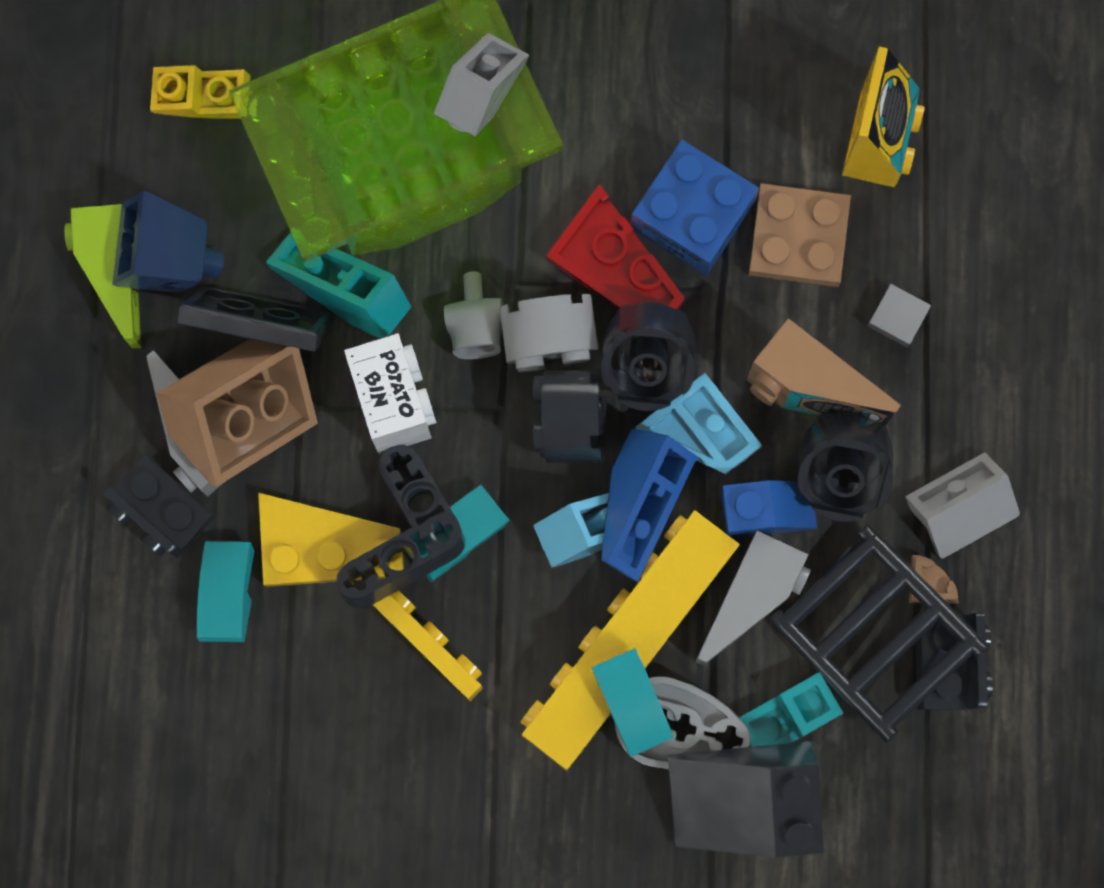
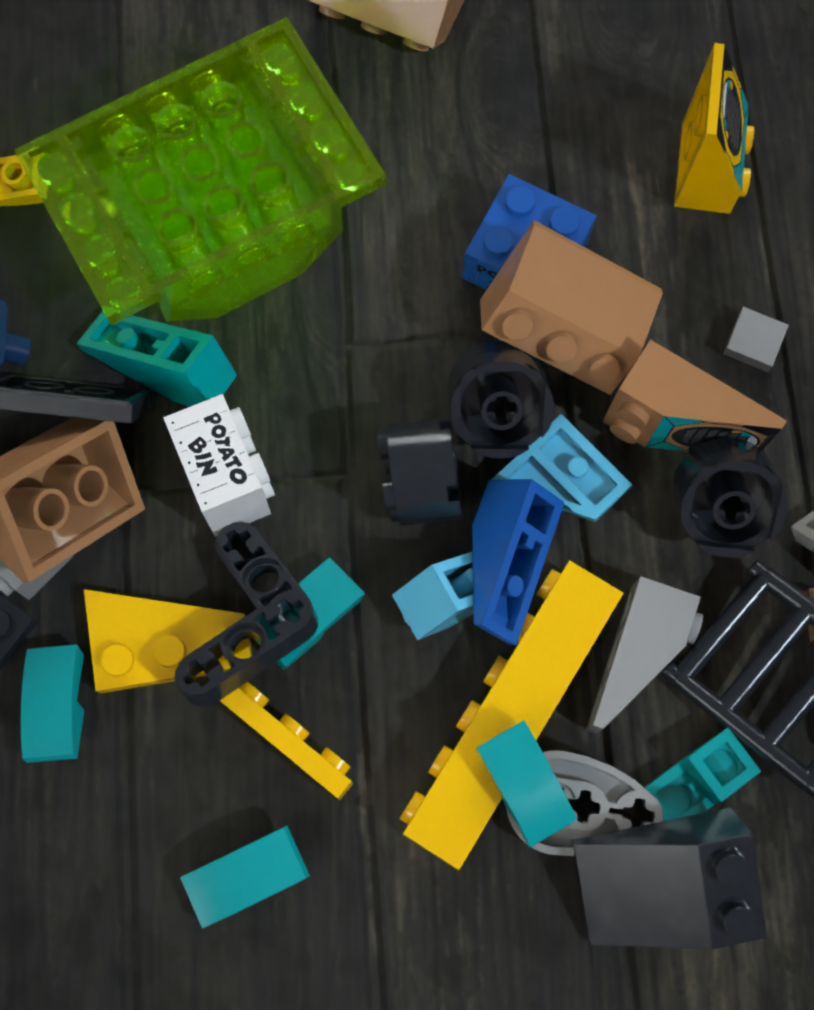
camera: 10 degrees left, 5 degrees down
light grey slope [434,33,529,136] -> none
light grey piece [444,272,503,359] -> none
light grey brick [500,294,599,373] -> none
red wing [546,184,685,310] -> none
blue slope [719,480,817,538] -> none
medium nougat plate [748,184,851,287] -> none
none -> teal slope [180,826,310,929]
none -> medium nougat slope [480,220,663,395]

